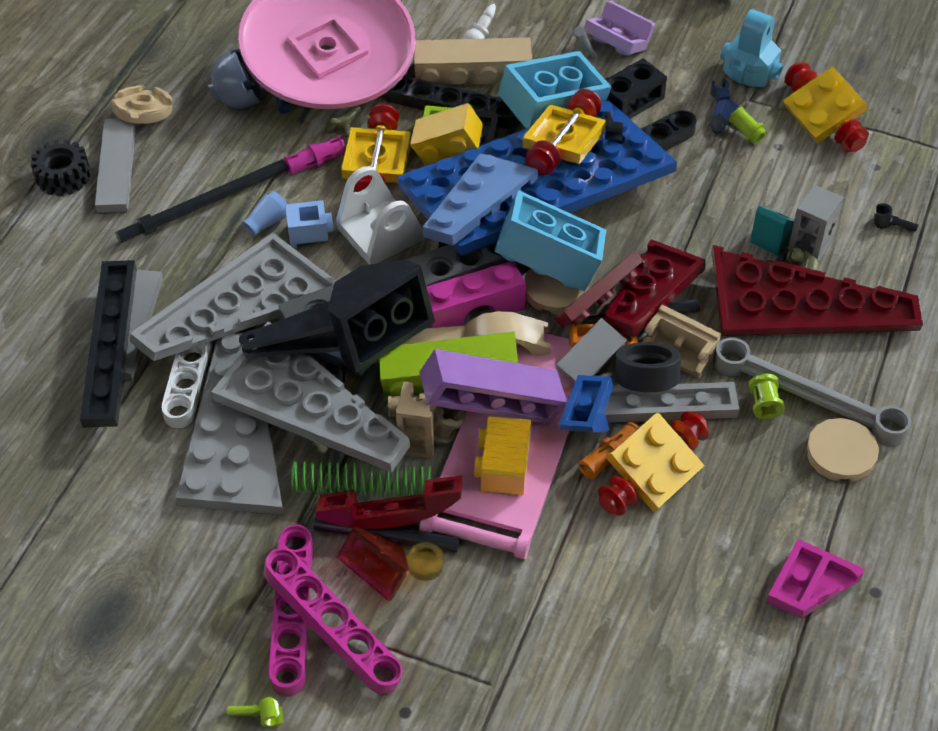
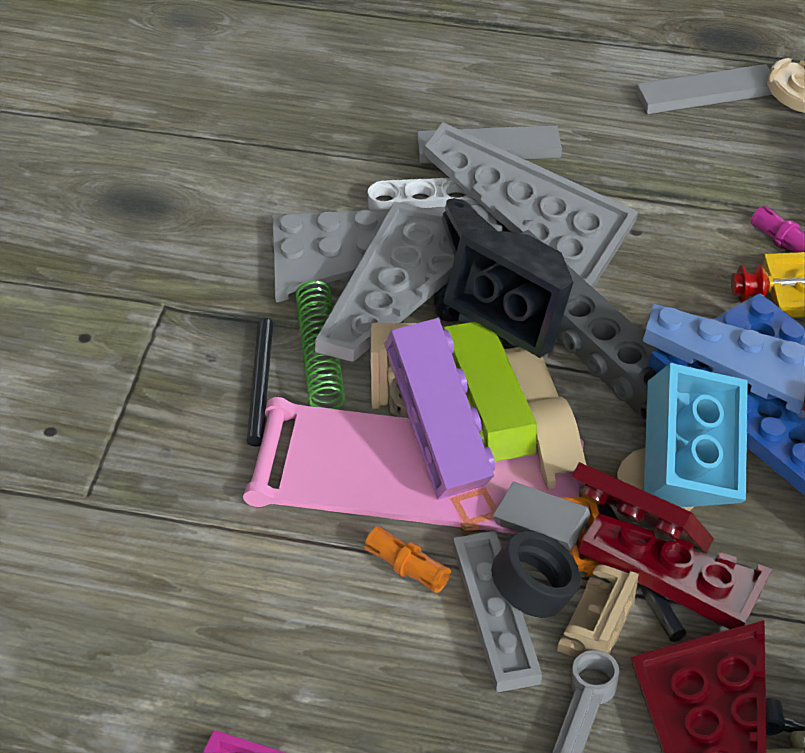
camera: 80 degrees right, 5 degrees down
black tyre [30,139,91,196] -> none
black plate [80,260,137,428] -> none
black bar [115,159,287,243] -> none
lime hand [227,697,283,727] -> none
light blue cone [242,191,287,236] -> none
dark pink beam [264,548,403,694] -> none
dark pink beam [269,524,313,697] -> none
light blue brick [285,200,333,249] -> none
dark red slope [315,475,463,529] -> none
white hose [336,166,424,264] -> none
clear red slope [336,527,410,601] -> none
clear yellow tile [407,542,444,581] -> none
dark pink arch [427,261,526,328] -> none
yellow brick [474,416,531,496] -> none
blue slope [558,375,613,432] -> none
yellow plate [598,411,709,516] -> none
lime bush [748,373,785,420] -> none

